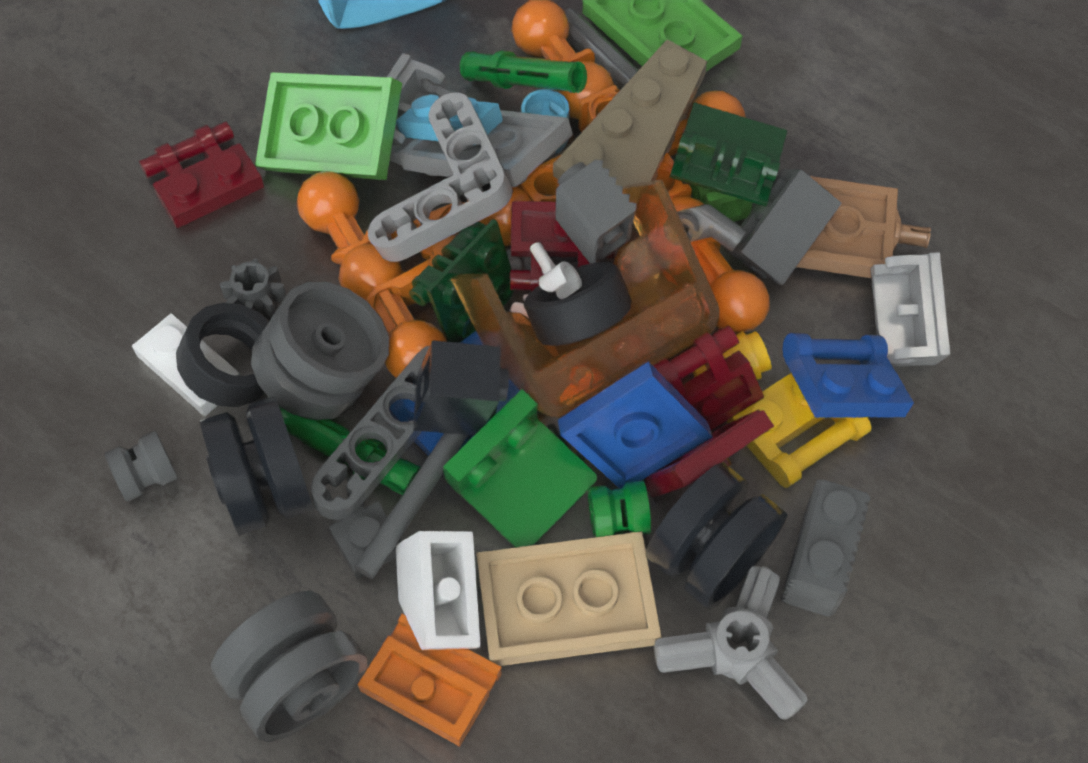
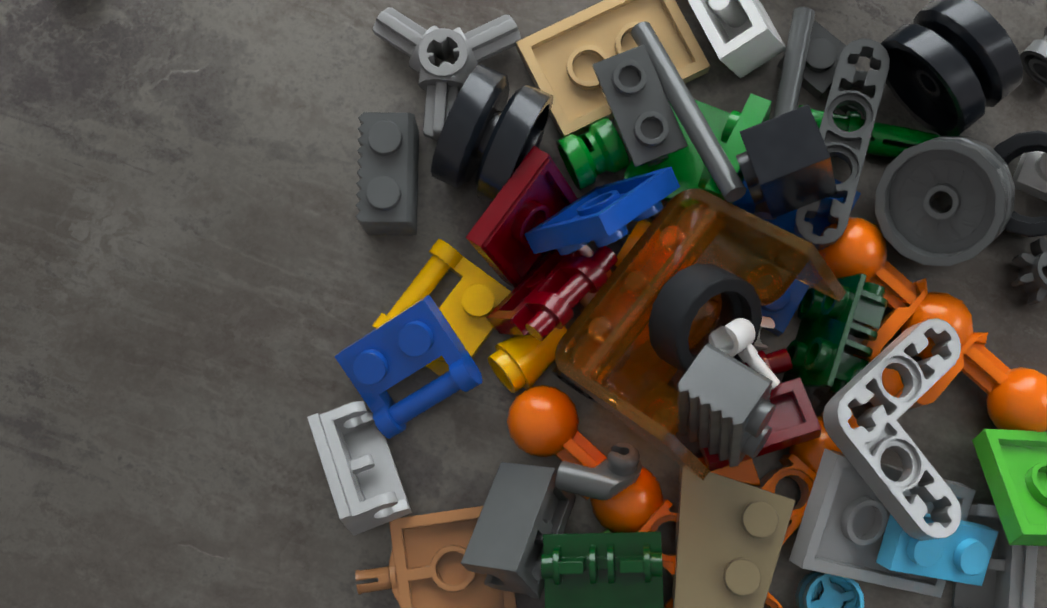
camera: 165 degrees right, 20 degrees up
none -> dark grey hinge [592,44,688,168]
none -> dark grey bar [631,21,746,202]

